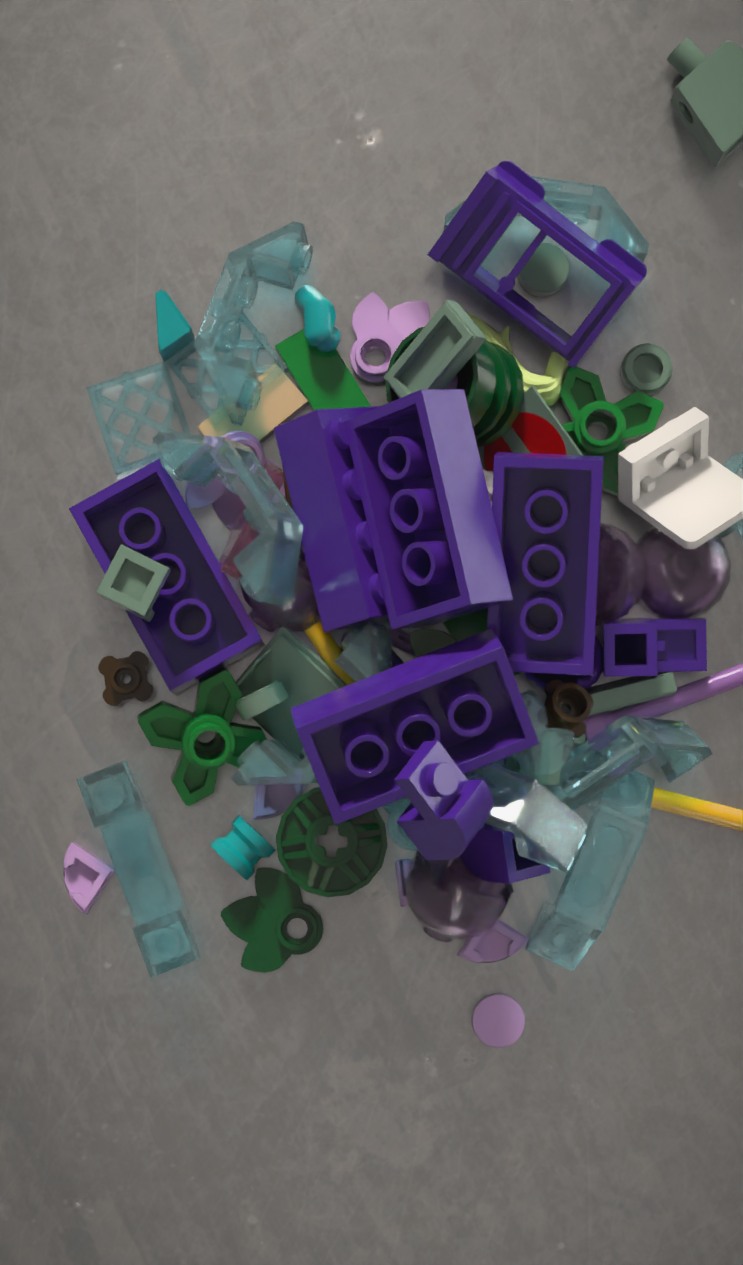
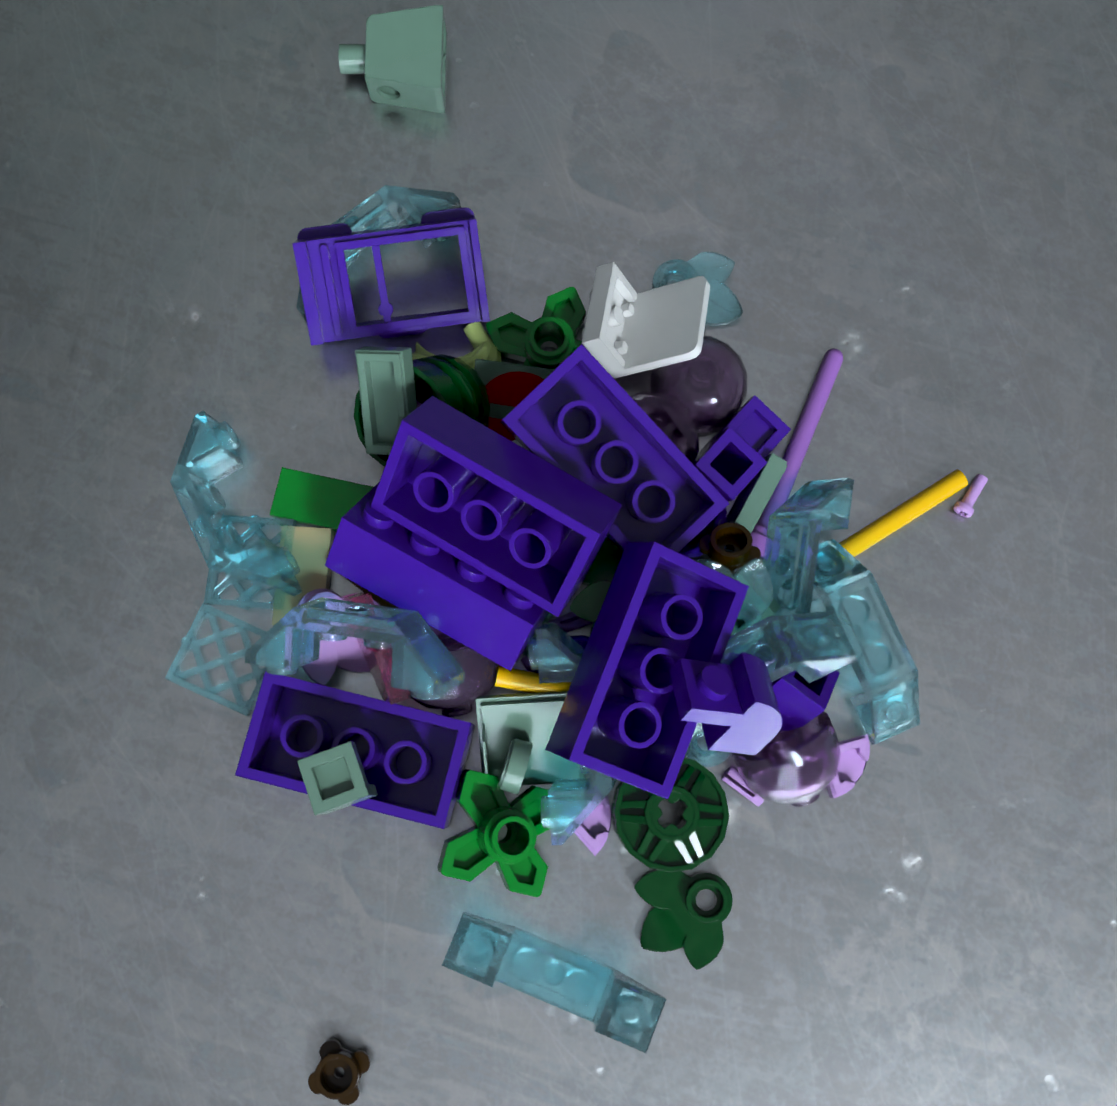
camera: 45 degrees left, 5 degrees down
lavender tile [64,842,116,914] -> none
dark brown plate [98,651,154,706] -> none
teal slope [155,289,195,361] -> none
teal wheel [210,815,276,880] -> none
teal arm [295,285,341,353] -> none
lavender plate [350,292,430,383] -> none
lavender tile [472,994,525,1048] -> none
sand green tile [518,243,569,297] -> none
sand green tile [620,343,673,396] -> none

